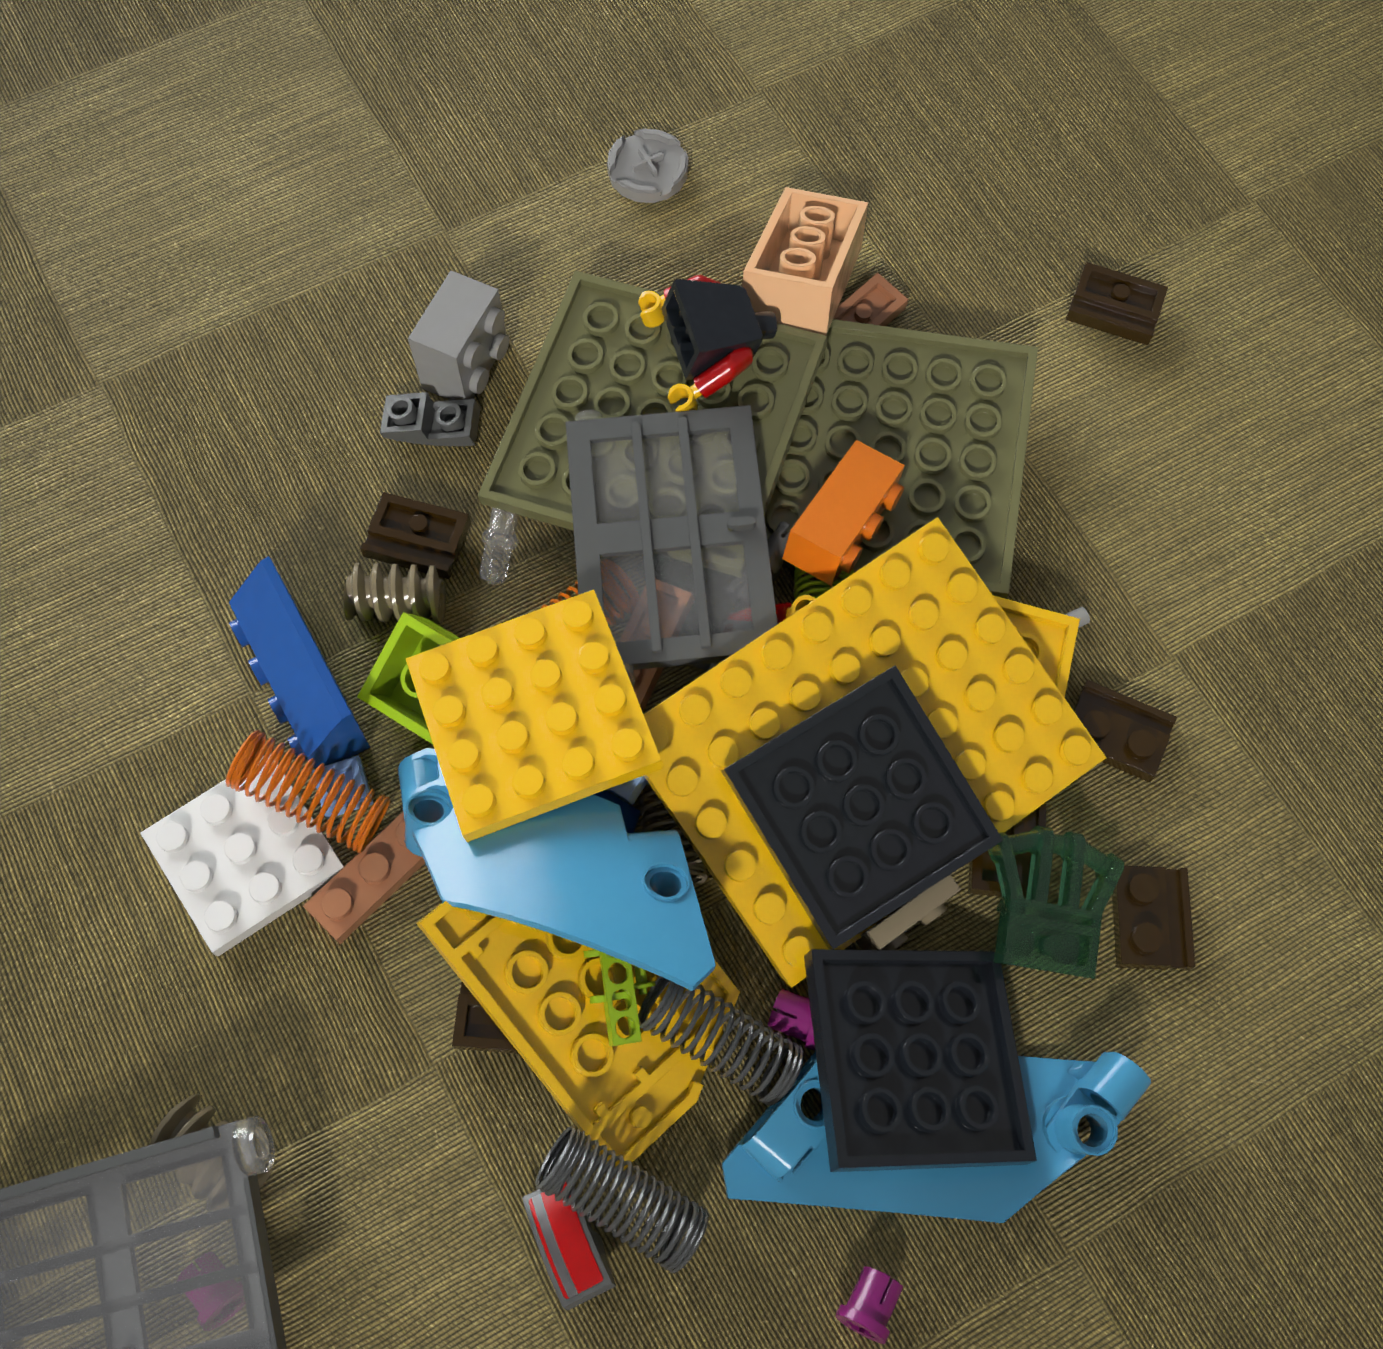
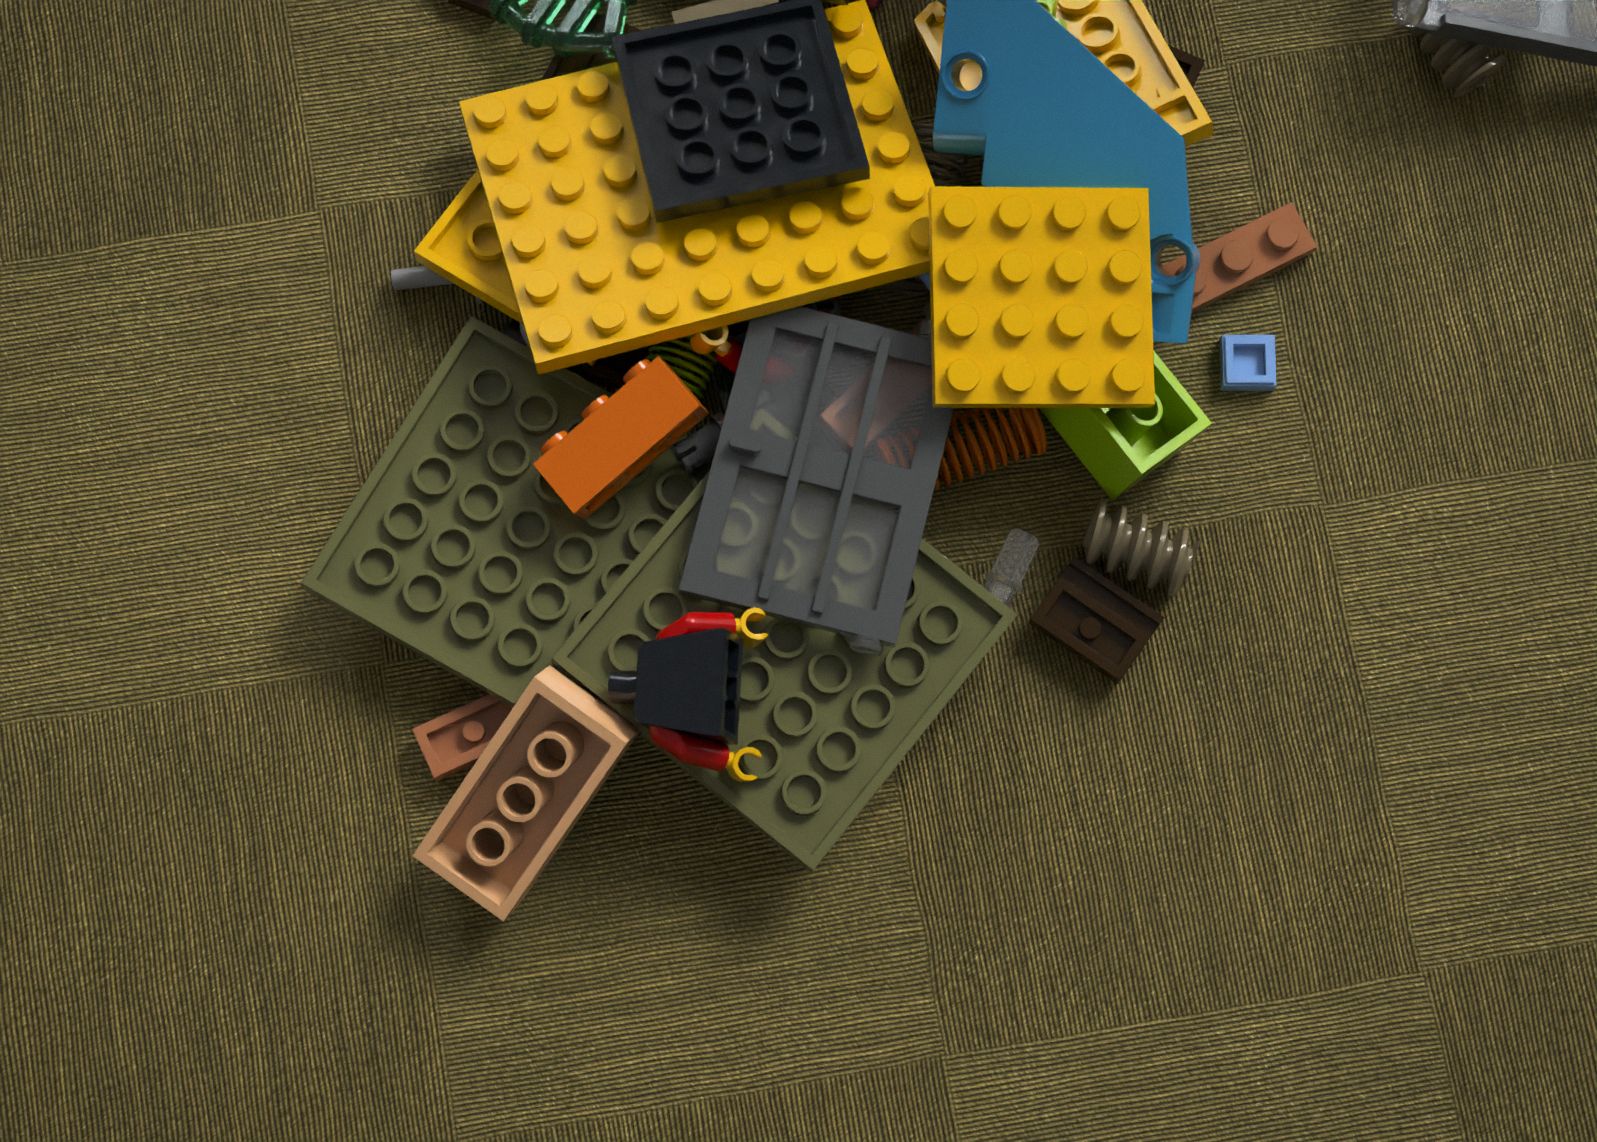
camera: 165 degrees left, 10 degrees up
white plate [140,754,344,957] -> none
orange piece [226,730,390,854] -> none
blue slope [229,556,370,769] -> none
dark grey slope [380,392,481,446] -> none
light grey brick [408,271,509,400] -> none
light grey tile [607,129,688,203] -> none
dark brown plate [1065,262,1168,345] -> none
dark brown plate [1073,679,1177,782] -> none

